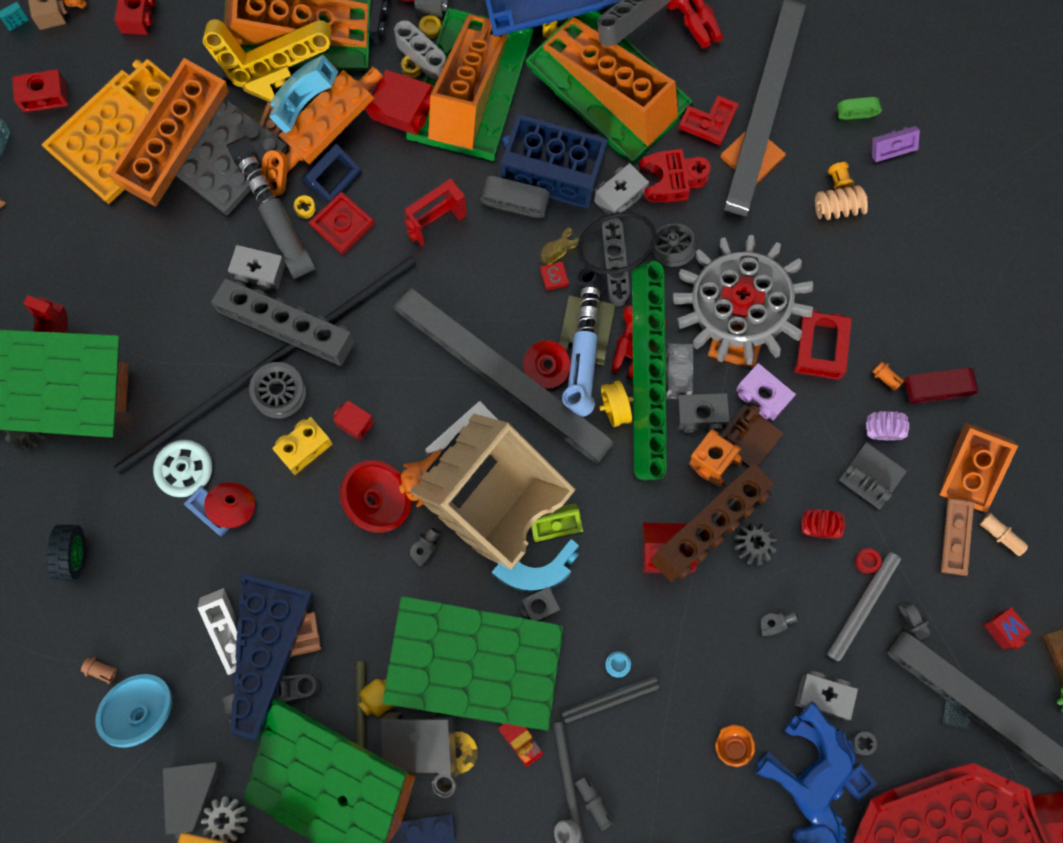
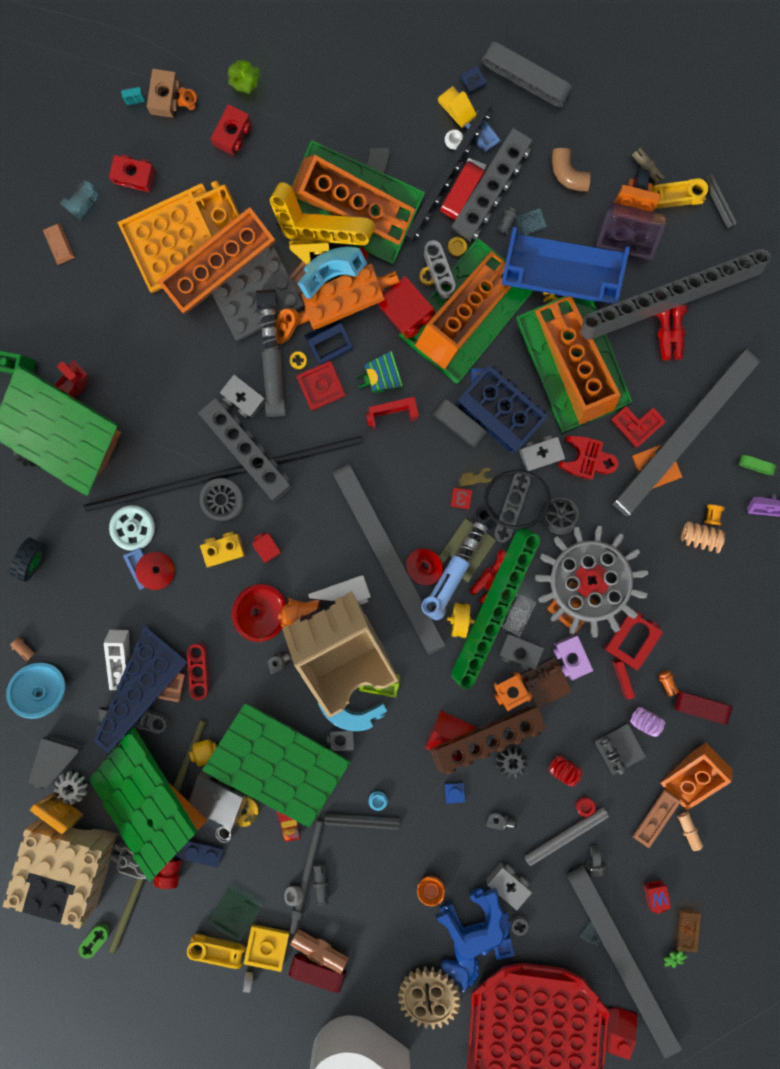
camera: 25 degrees right, 15 degrees up
none -> red beam [187,642,210,700]
none -> torso [356,351,403,393]
none -> blue plate [444,781,465,804]
none -> red tile [612,659,635,700]

